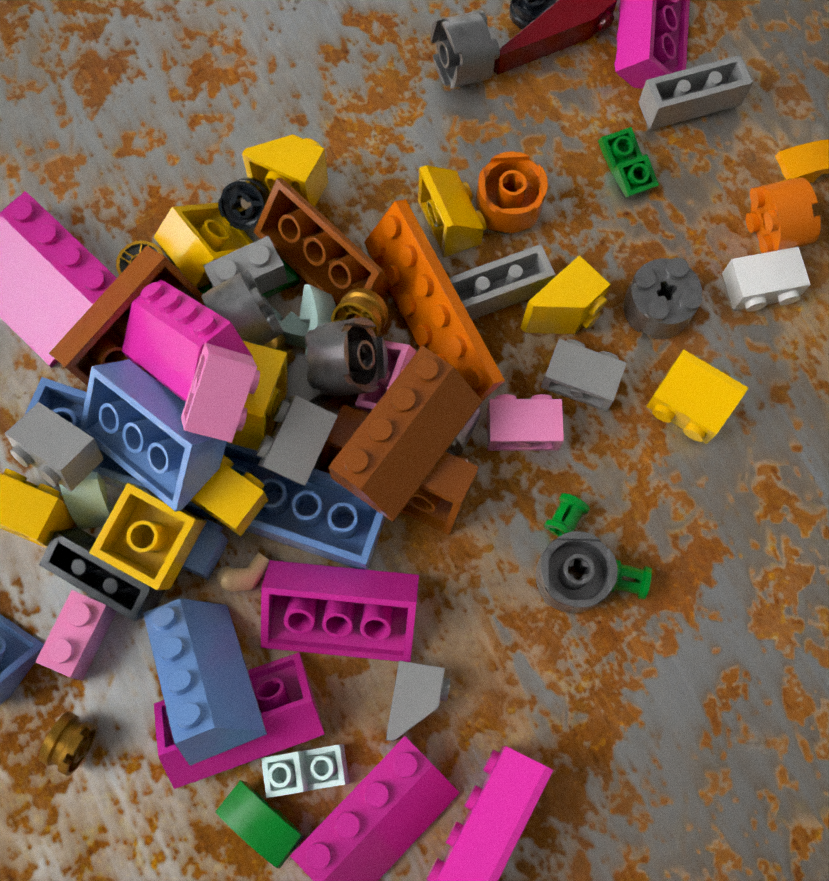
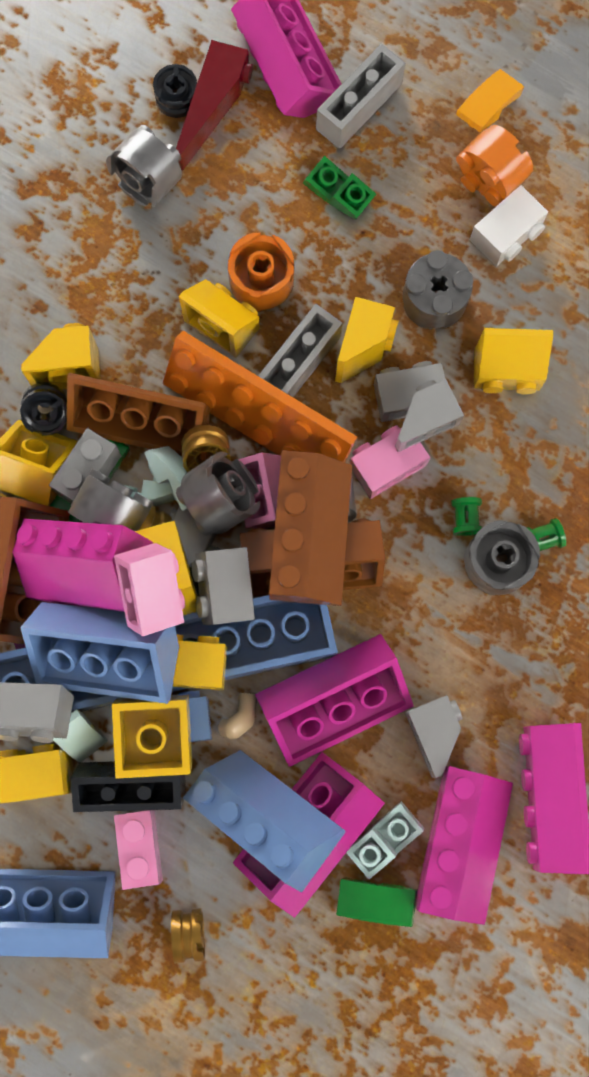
camera: 30 degrees left, 5 degrees up
none -> light grey slope [395,379,464,452]

